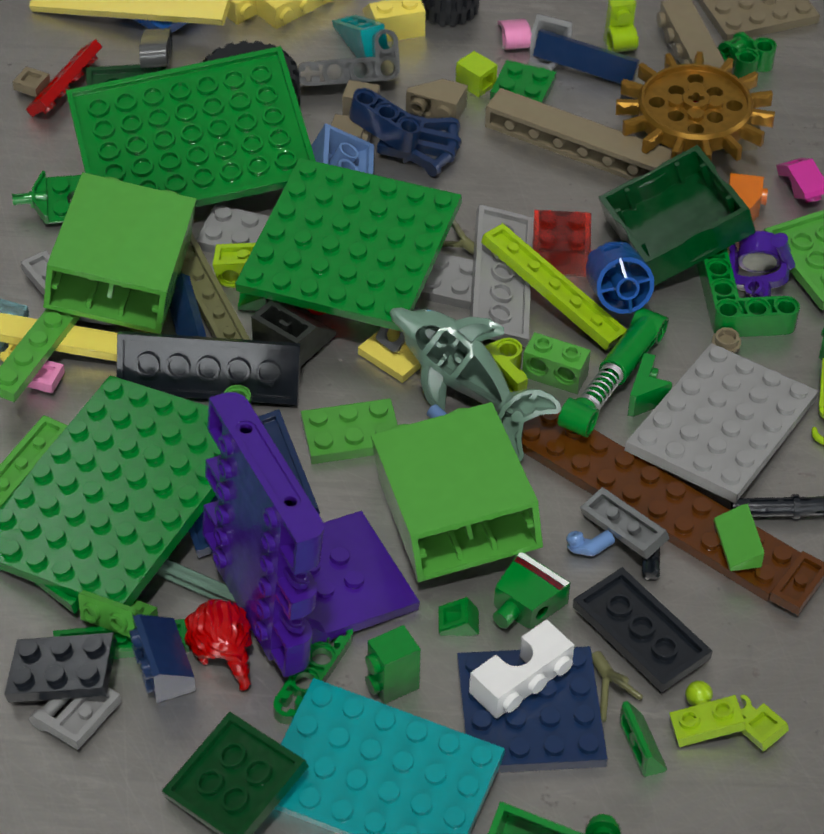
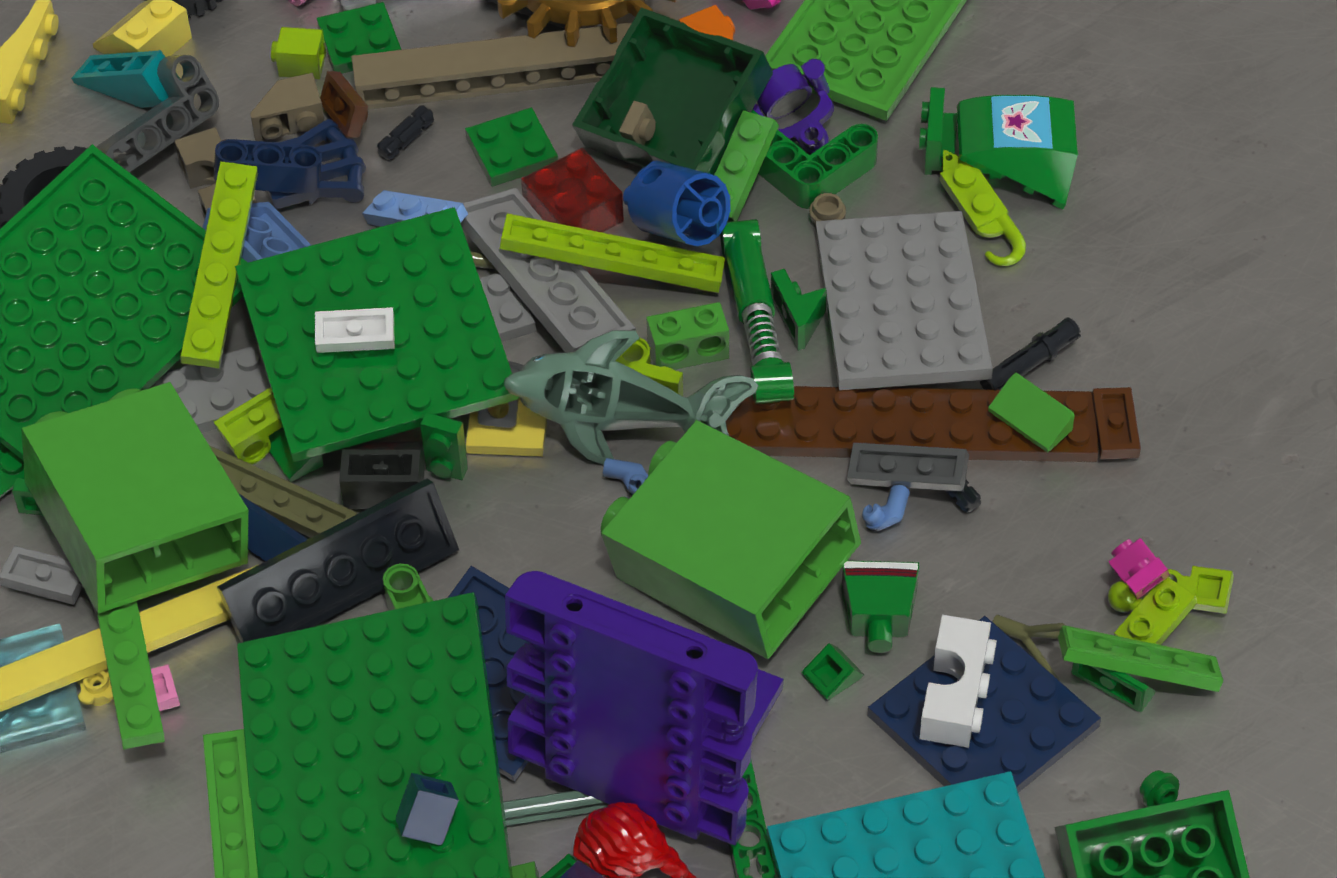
camera: 35 degrees left, 5 degrees up
bright green plate [301,398,398,465] -> none
green brick [365,625,421,704] -> none
black plate [573,567,713,692] -> none
none -> lime plate [181,161,258,369]
none -> white plate [315,307,395,353]
none -> reddish brown plate [320,71,368,138]
none -> light blue plate [362,190,468,227]
none -> black axle [377,105,434,160]
none -> dark blue panel [396,773,459,845]
none -> green plate [420,412,468,481]
none -> green plate [465,107,559,187]
none -> dark tan plate [619,101,656,146]
none -> bright green plate [715,110,779,222]
none -> bright green tile [1058,625,1223,692]
none -> dark pink slope [1109,538,1170,599]

